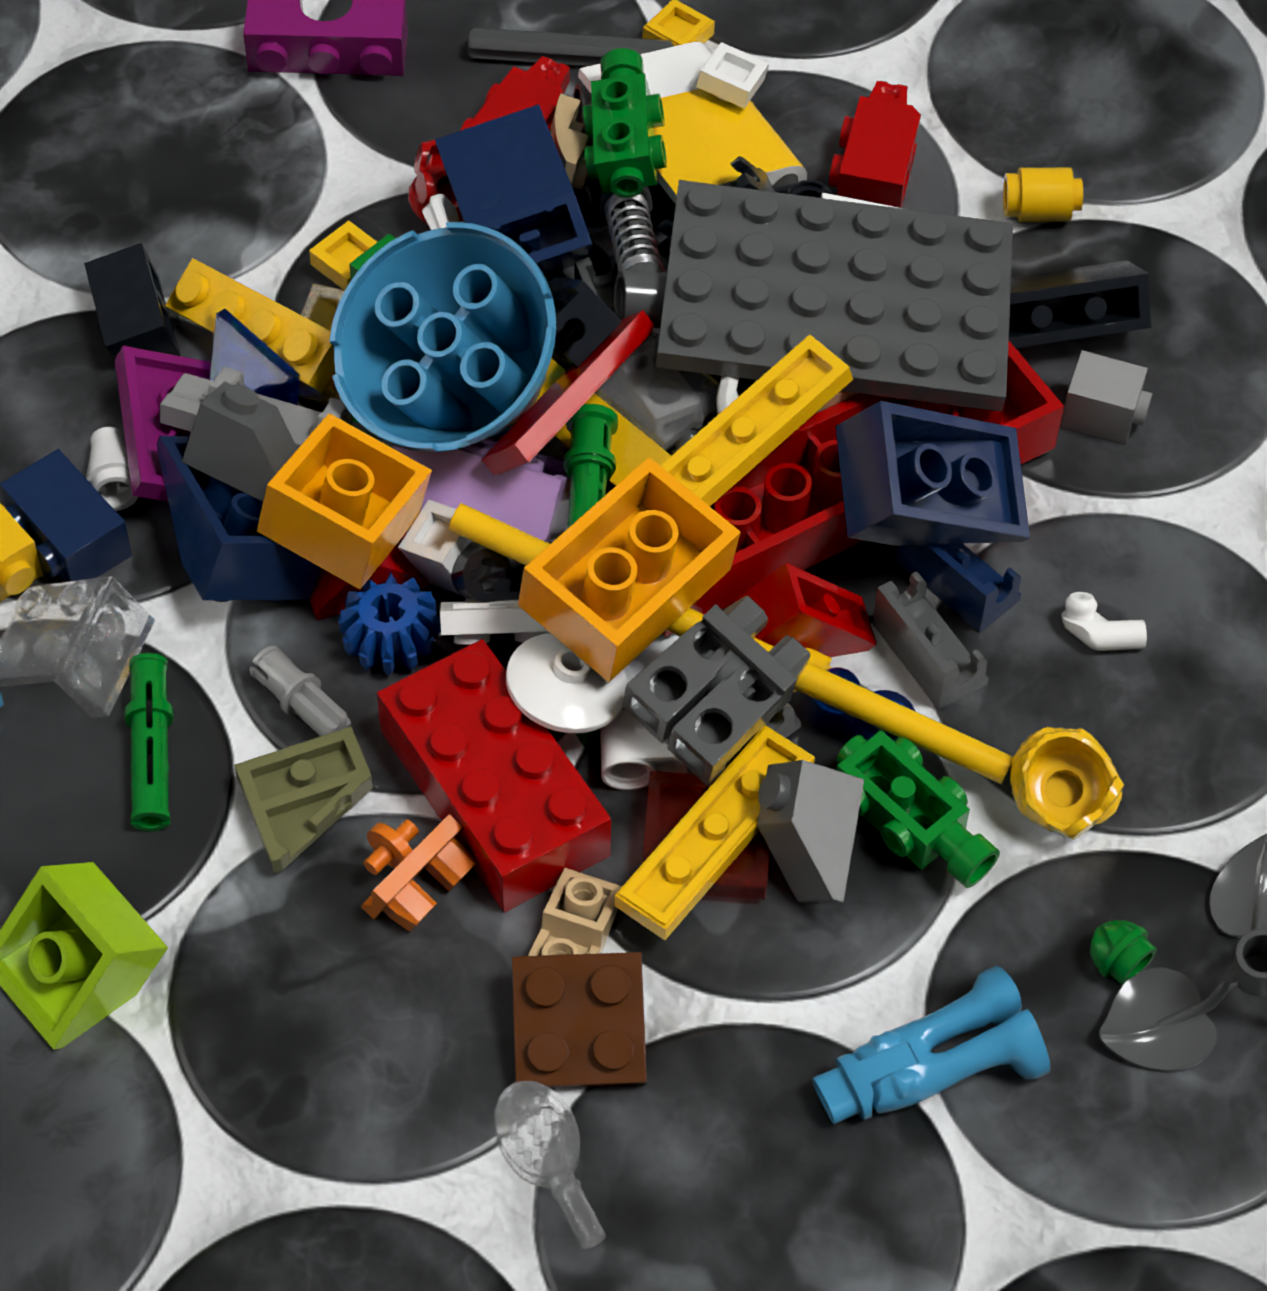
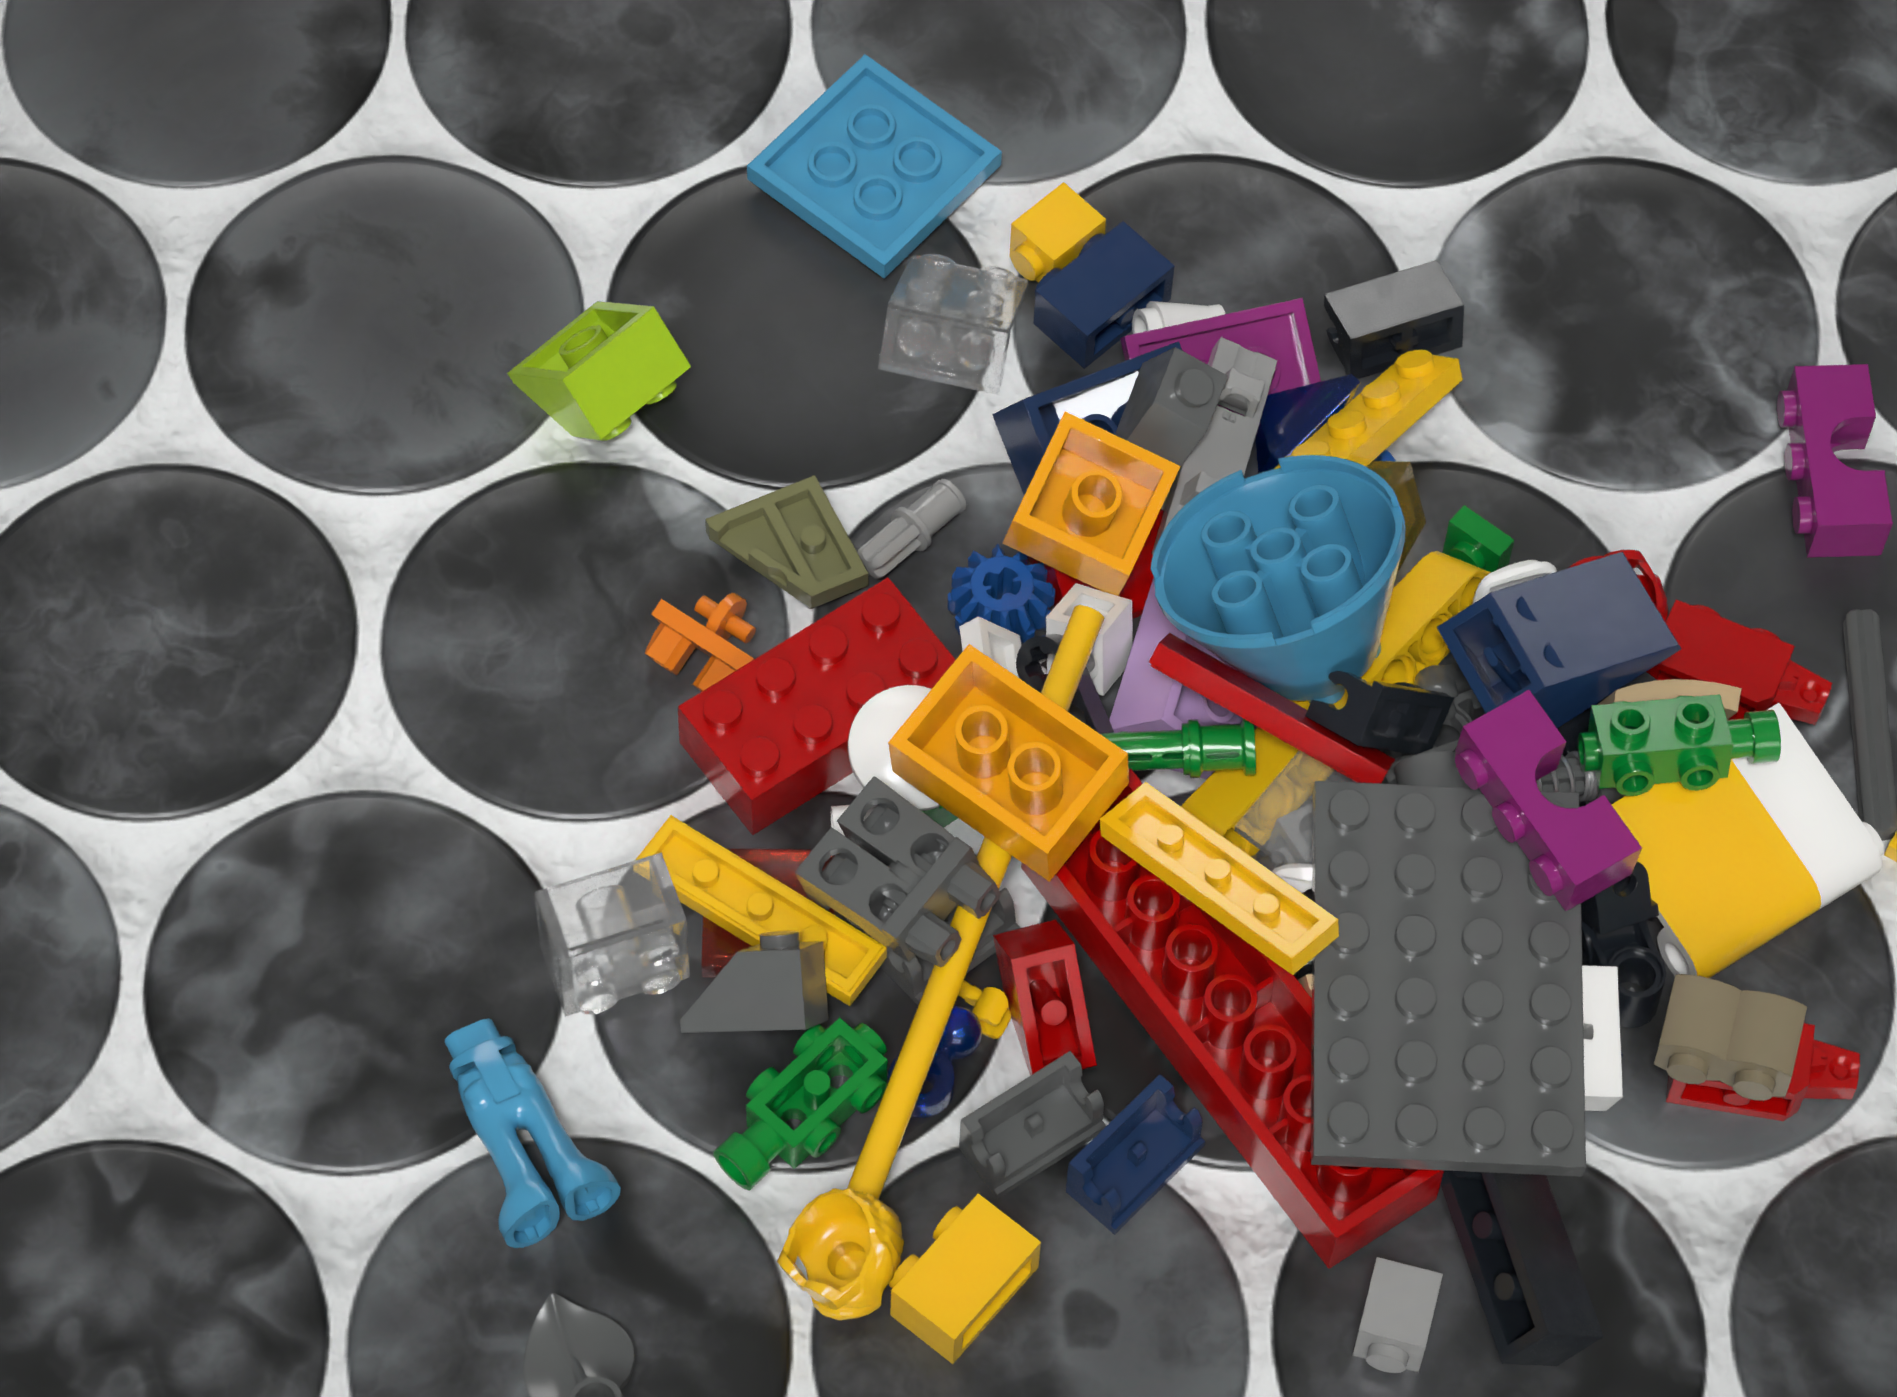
camera: 85 degrees right, 5 degrees up
green pin [124,653,174,832] -> none
yellow plate [309,220,377,291] -> none
clear piece [495,1081,606,1249] -> none
reddish brown plate [512,952,647,1090] -> none
tan slope [528,868,622,956] -> none
white plate [696,42,769,109] -> none
dark blue slope [835,401,1030,545] -> none
yellow brick [1003,167,1083,222] -> none
white arm [1061,592,1147,651] -> none
green plate [1090,920,1157,986] -> none
none -> clear brick [535,852,690,1017]
none -> yellow brick [889,1193,1041,1364]
none -> magenta arch [1455,690,1642,911]
none -> dark tan brick [1654,974,1807,1101]

